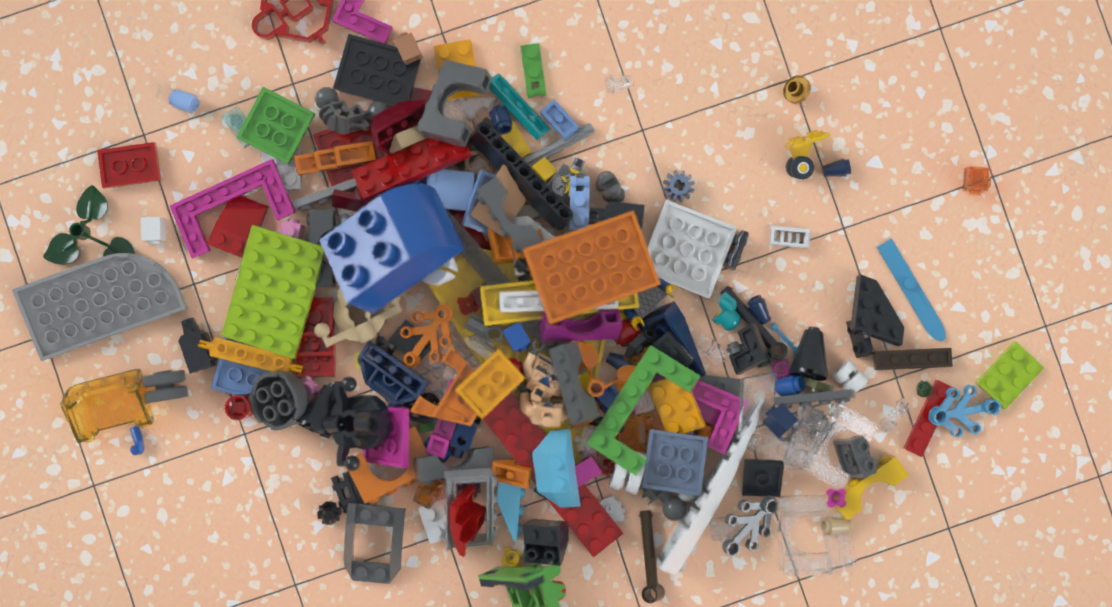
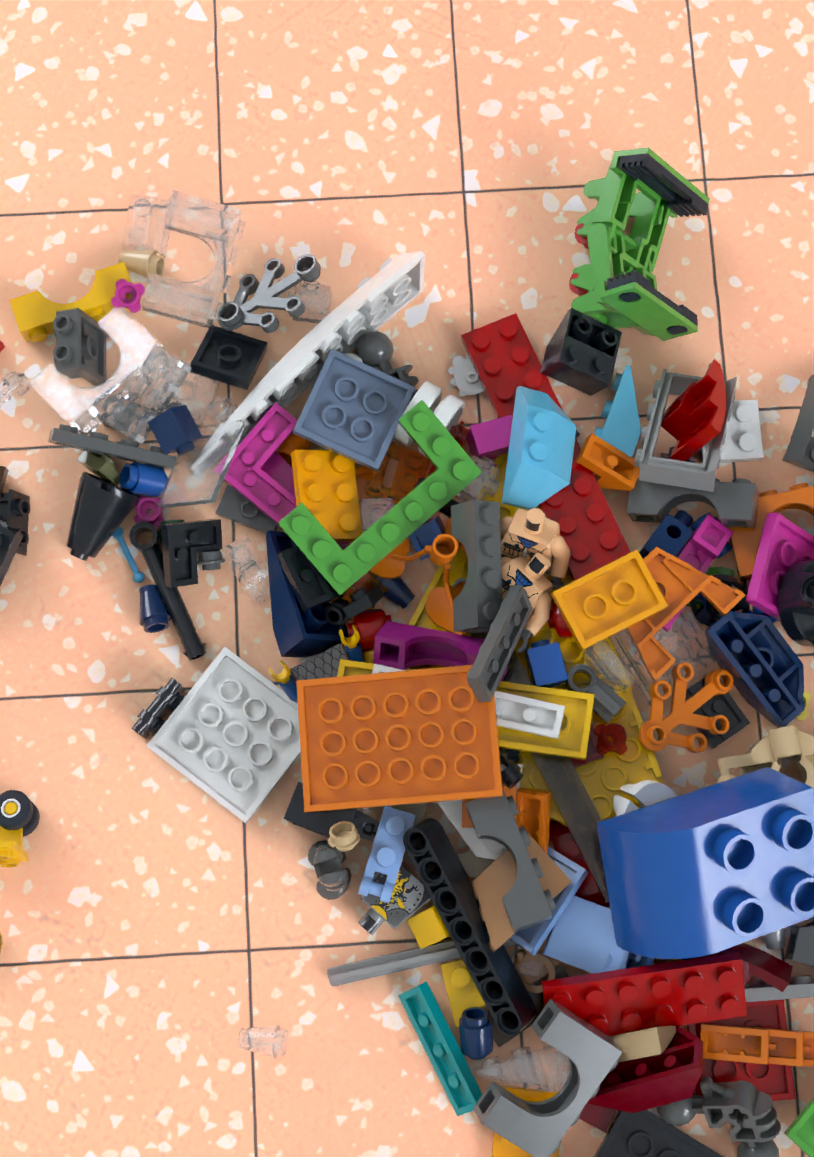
camera: 165 degrees left, 10 degrees down
black piece [375,336,397,354] -> none
clear orange brick [412,480,444,509] -> none
yellow plate [501,547,522,568] -> none
bright green plate [520,43,547,98] -> none
medium blue plate [540,99,579,141] -> none
dark brown piece [639,510,665,604] -> none
sand blue gear [662,170,695,203] -> none
teal piece [712,292,740,331] -> none
white slope [769,226,811,249] -> none
white wheel [831,359,868,393] -> none
none -> tan plate [328,821,360,852]
none -> dark grey plate [467,585,533,702]

